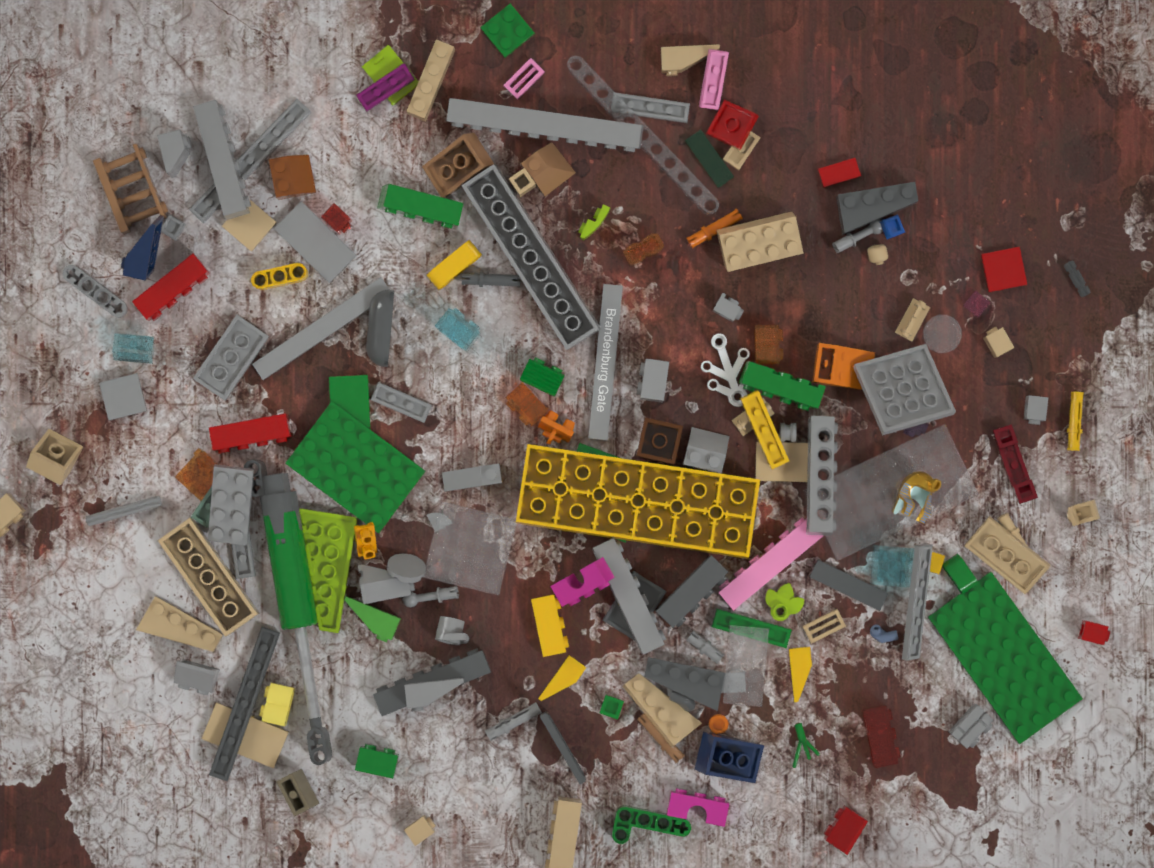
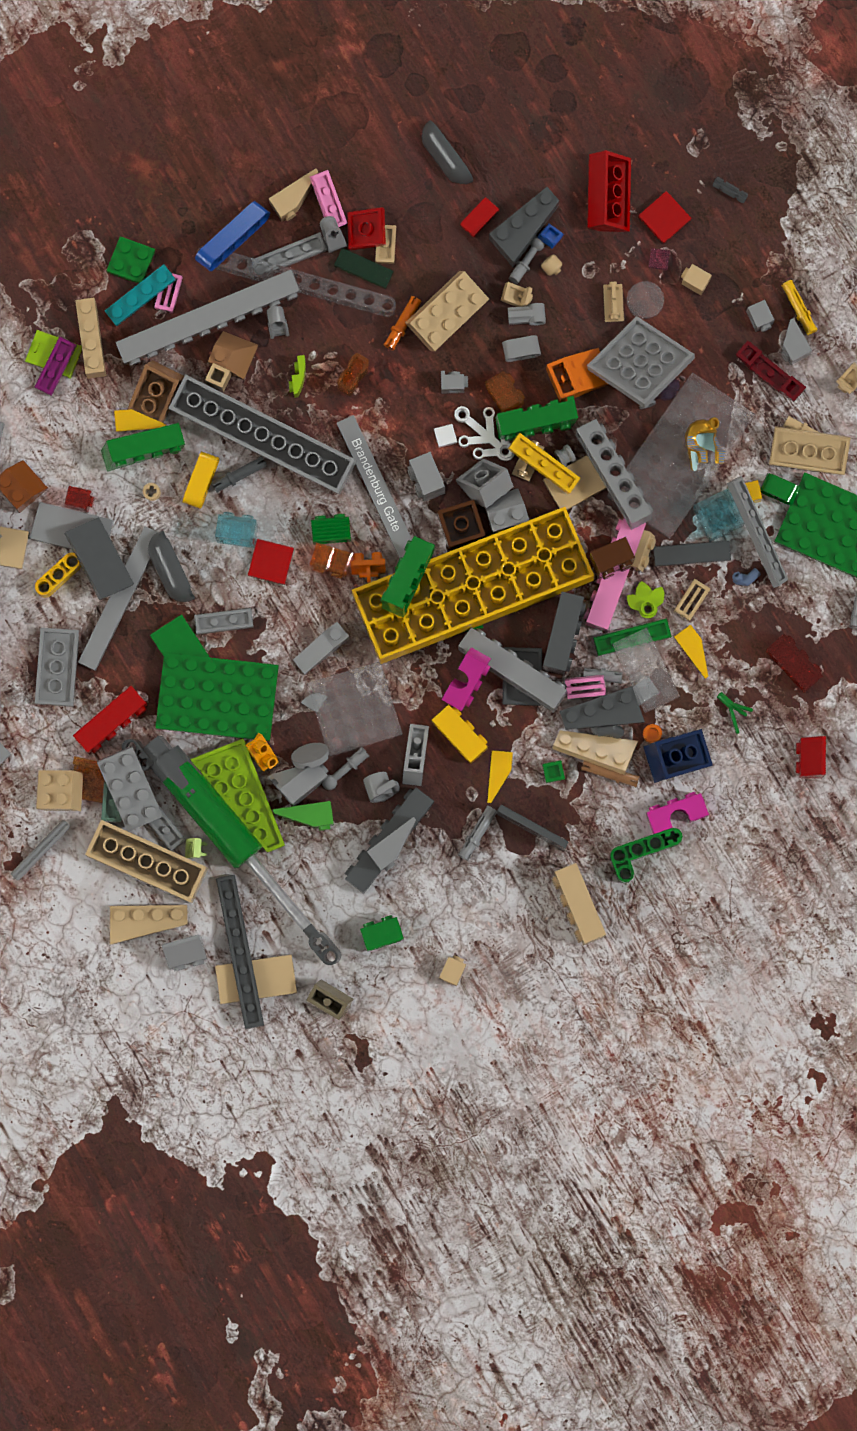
camera: 30 degrees left, 5 degrees down
light yellow brick [259,683,295,727] -> none
none -> tan brick [36,770,83,811]
none -> dark grey tile [64,517,134,600]
none -> teal plate [105,264,176,326]
none -> yellow sticker [114,409,166,431]
none -> tan bush [143,483,161,501]
none -> yellowish green tile [185,838,207,859]
none -> blue beam [195,201,270,271]
none -> red tile [248,539,294,585]
none -> light grey piece [267,306,289,339]
none -> light grey piece [320,216,347,253]
none -> green wedge [380,536,435,618]
none -> light grey slope [402,724,429,786]
none -> dark grey brick [422,120,473,184]
none -> white tile [434,424,457,448]
none -> light grey slope [456,458,514,508]
none -> tan bracket [500,282,533,307]
none -> light grey beam [502,335,541,362]
none -> light grey piece [508,303,546,325]
none -> bright pink tile [565,675,606,699]
none -> red slope [588,150,631,232]
none -> reddish brown brick [589,537,635,580]
none -> tan plate [631,530,656,572]
none -> light grey slope [781,318,812,365]

